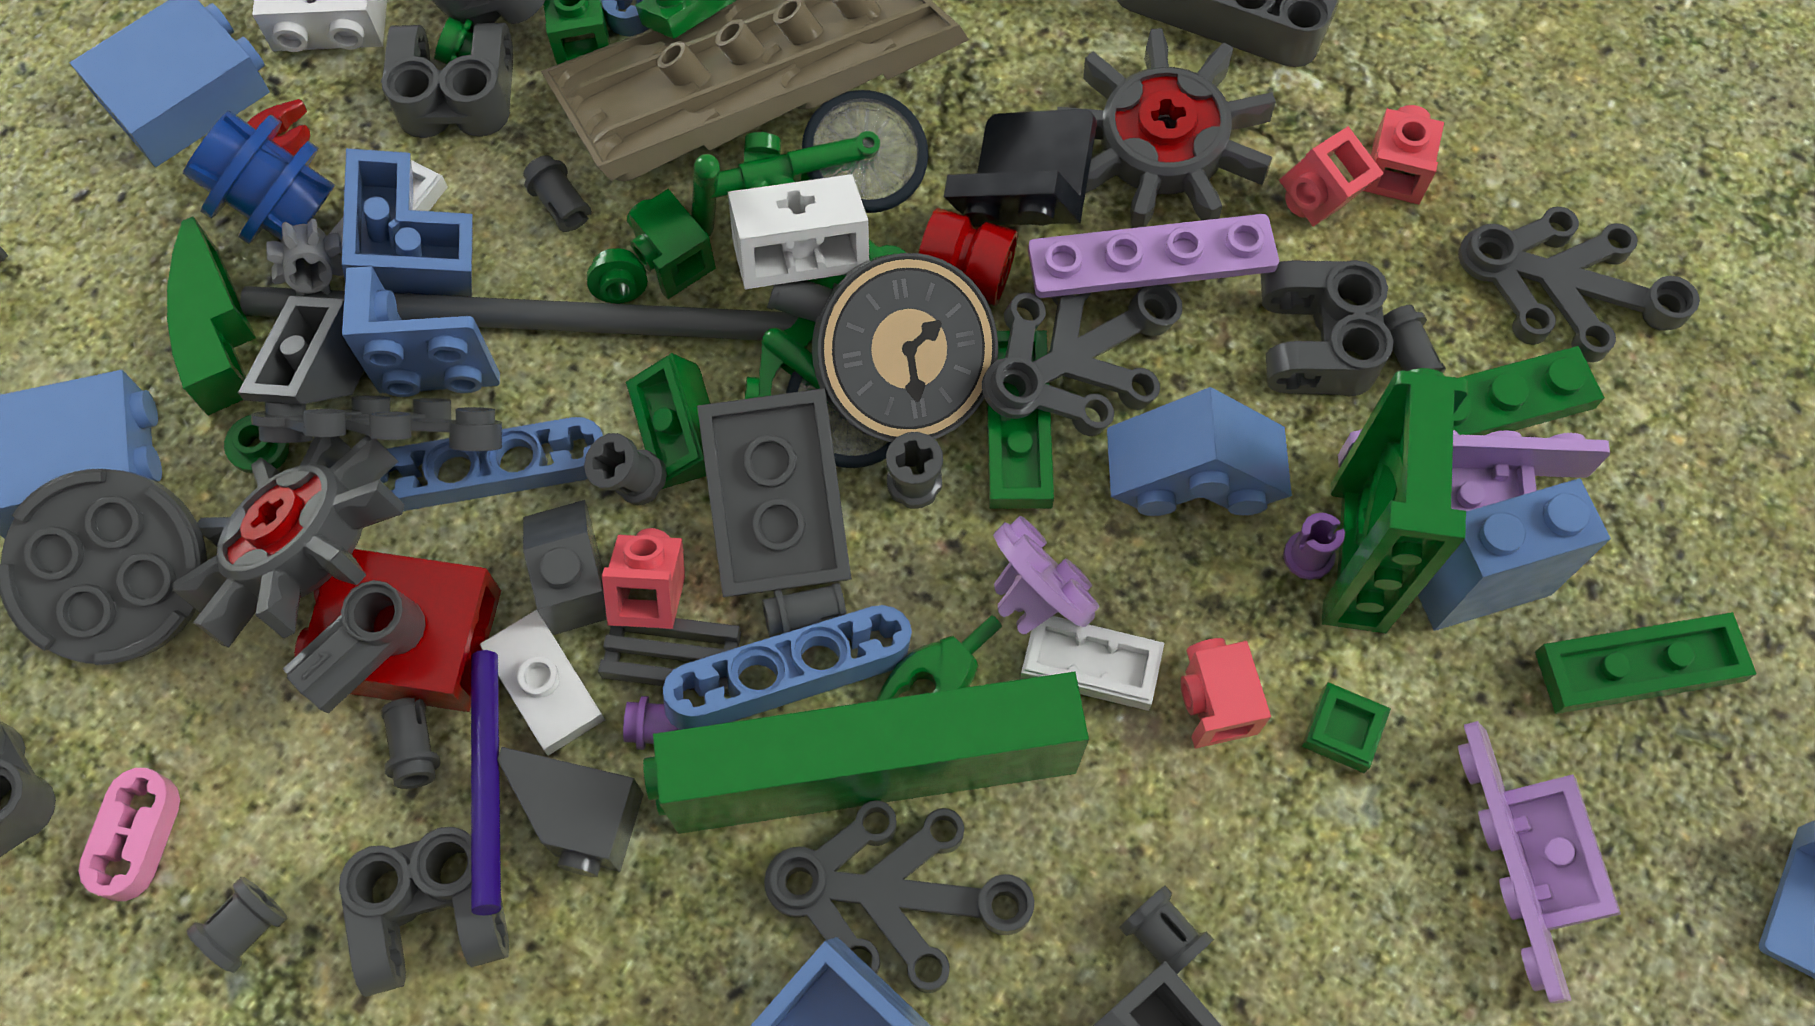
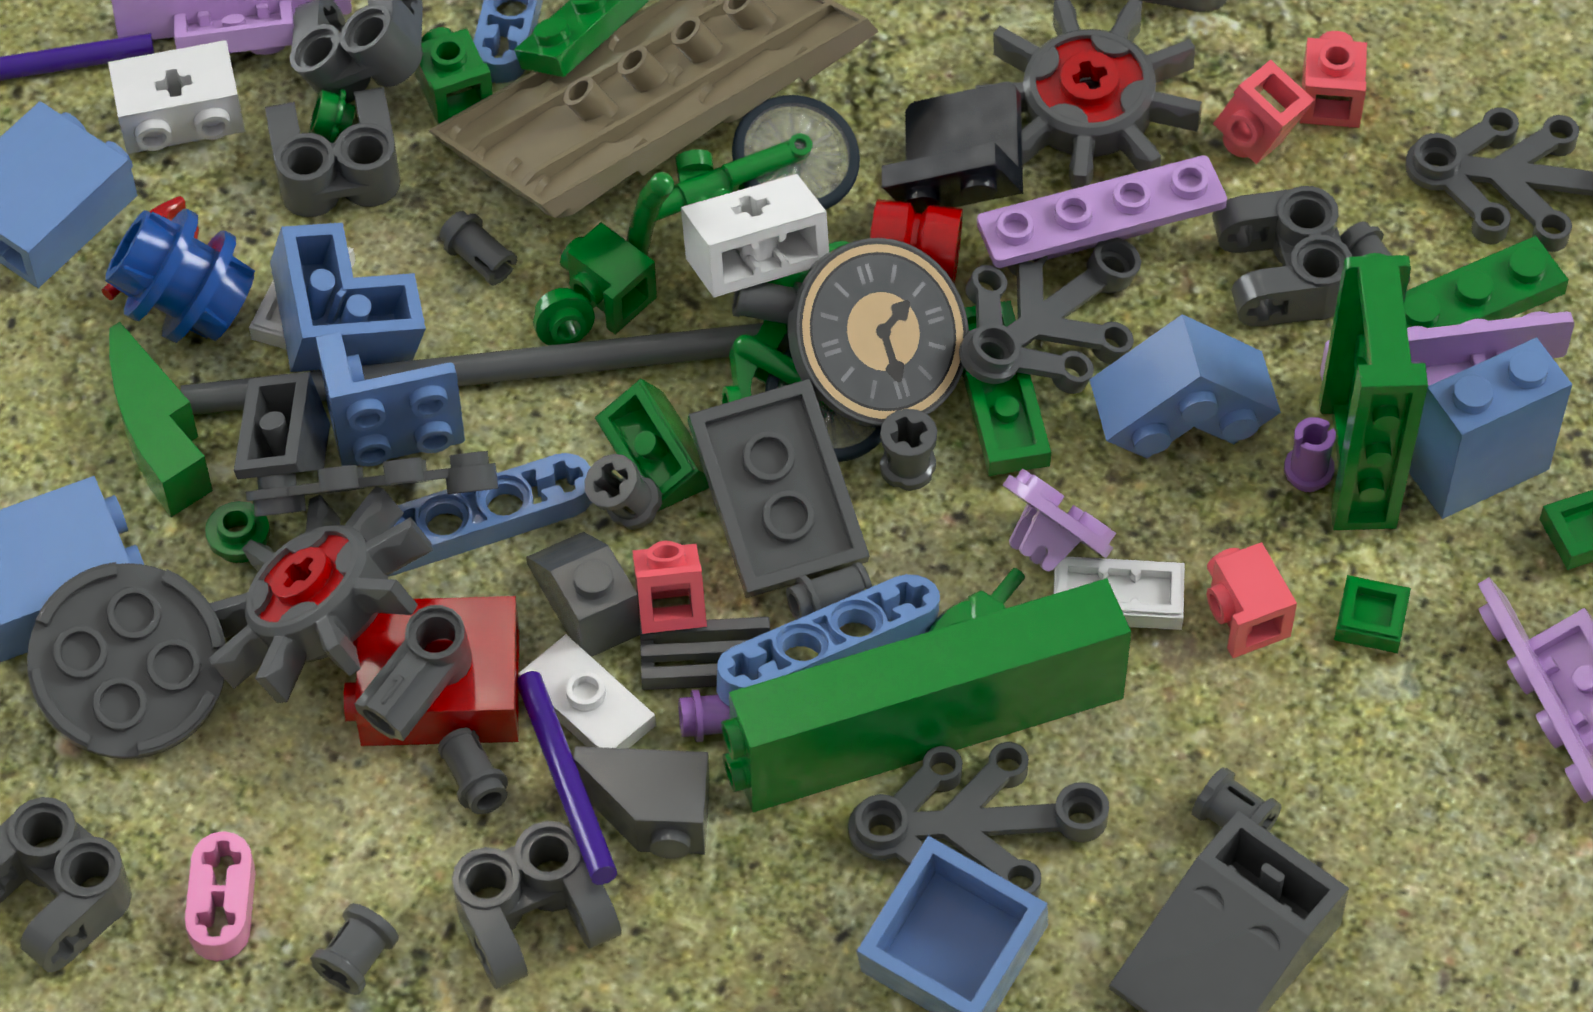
camera: 10 degrees left, 10 degrees down
light grey gear [266,218,344,296] -> none

